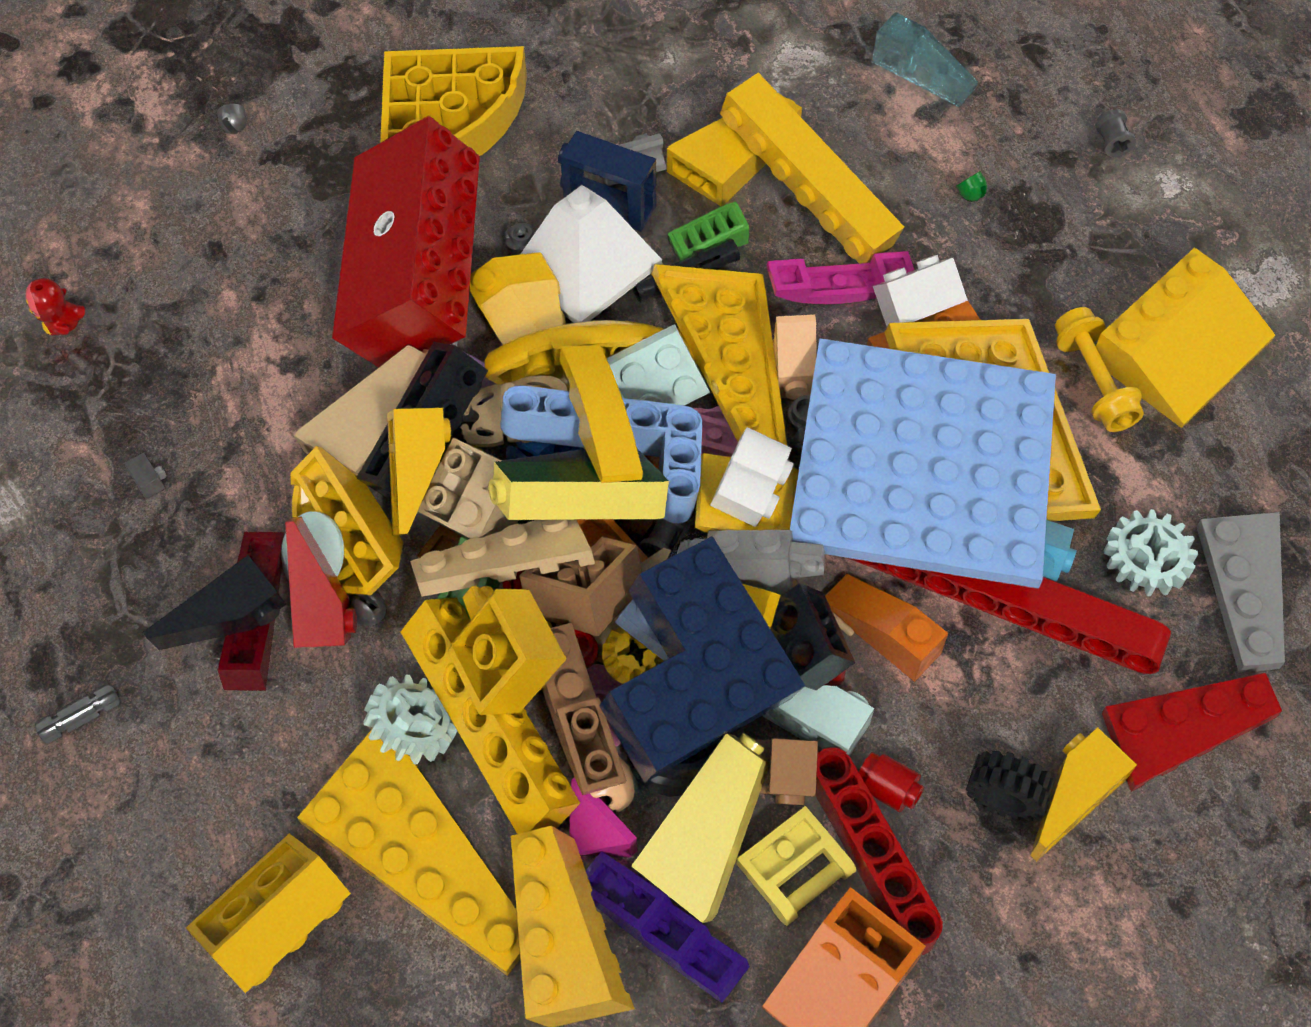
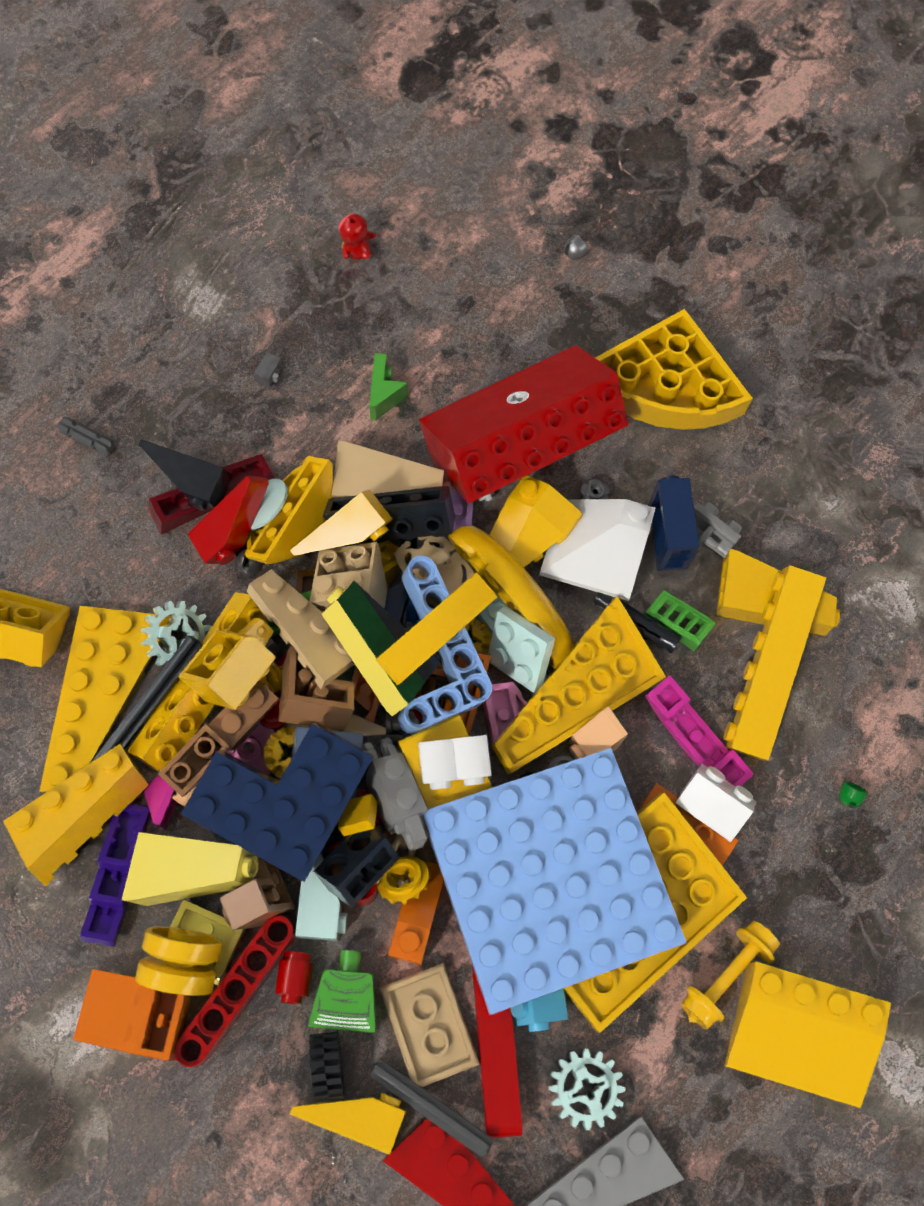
camera: 55 degrees right, 10 degrees up
none -> black axle [92,635,203,762]
none -> yellow wheel [135,927,223,996]
none -> bright green torso [308,950,376,1033]
none -> bright green slope [369,353,408,420]
none -> dark grey axle [370,1060,494,1157]
none -> yellow gear [376,856,431,905]
none -> tan tile [380,963,480,1087]

